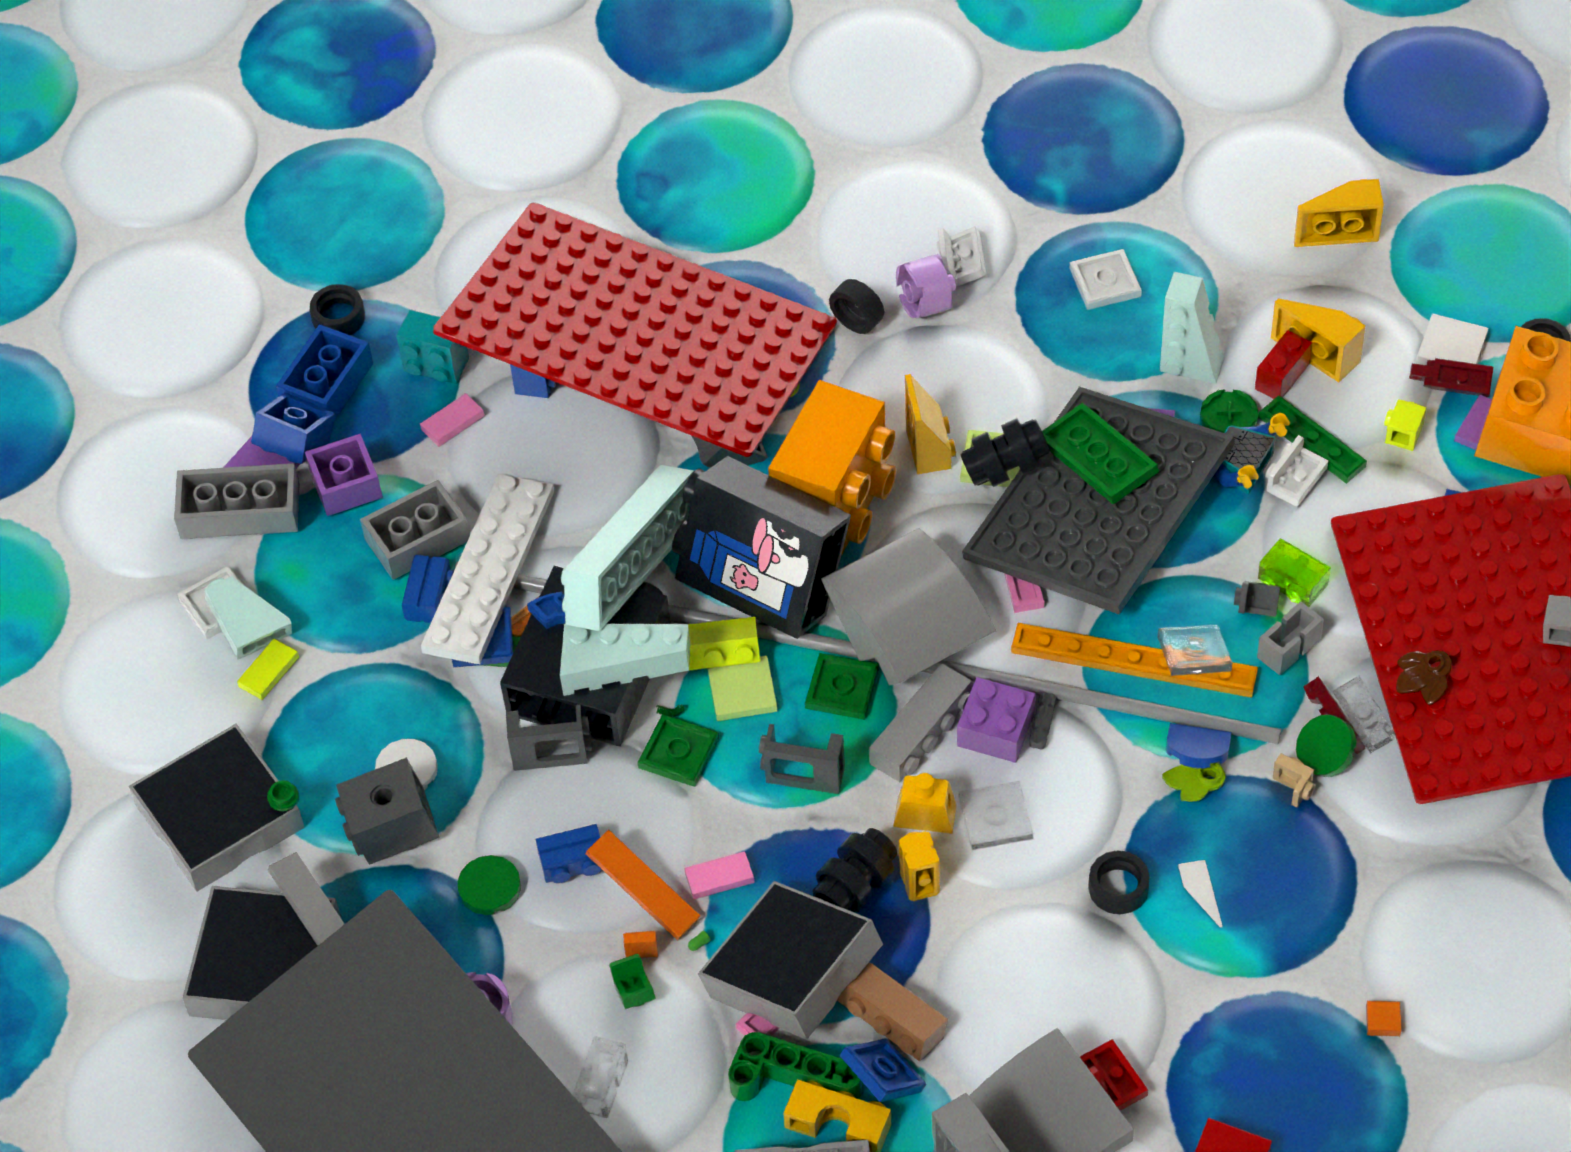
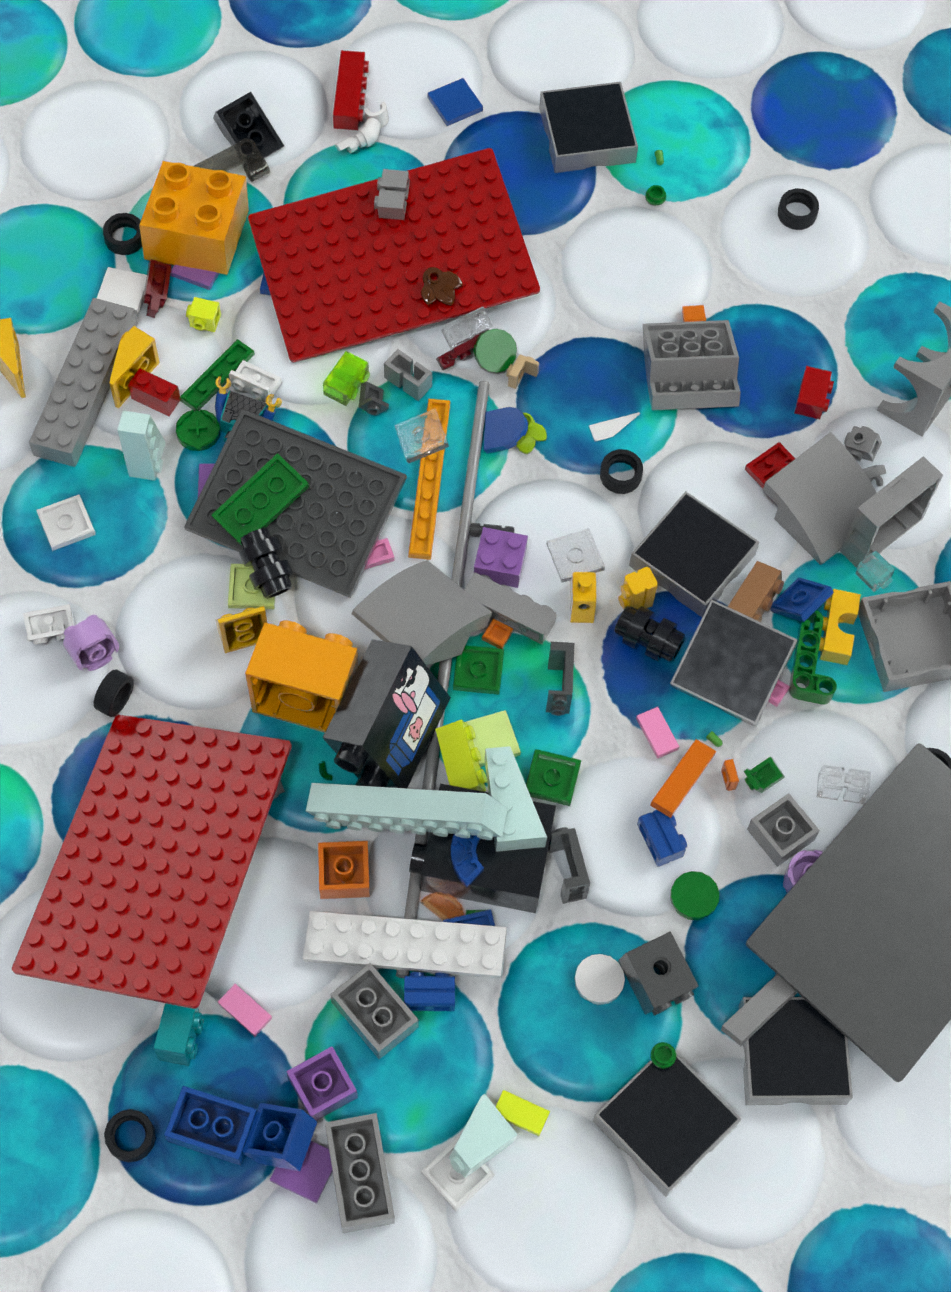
camera: 105 degrees left, 10 degrees up
none -> light grey brick [29,298,138,467]
none -> orange brick [318,841,370,899]
none -> orange tile [482,618,513,649]
none -> black tile [629,491,759,617]
none -> light grey slope [642,320,741,410]
none -> light grey brick [747,793,820,867]

